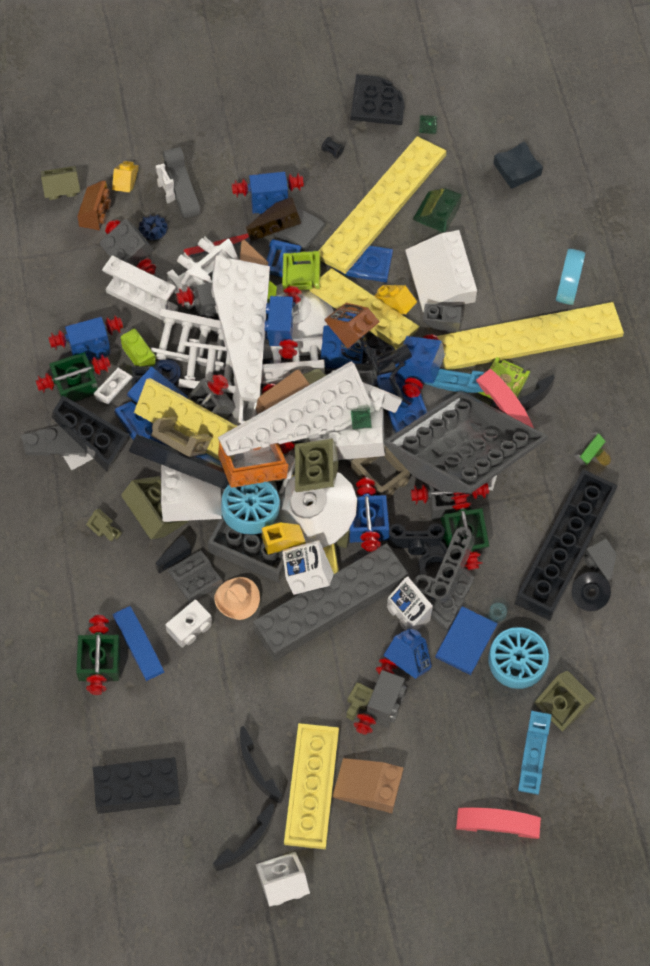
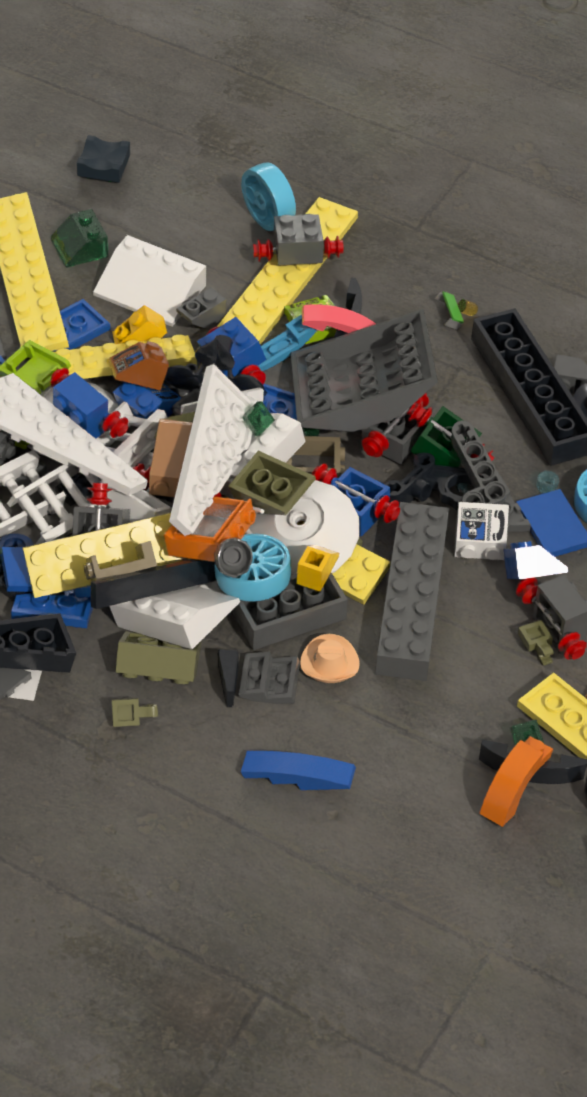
camera: 50 degrees left, 15 degrees down
dark green brick [76,615,120,695] -> none
black brick [93,757,180,814] -> none
white brick [165,599,212,648] -> none
white slope [283,541,334,595] -> none
none -> dark grey hair [214,538,253,578]
none -> dark grey brick [253,214,344,265]
none -> orange arch [480,736,553,827]
none -> clear green tile [510,720,545,745]

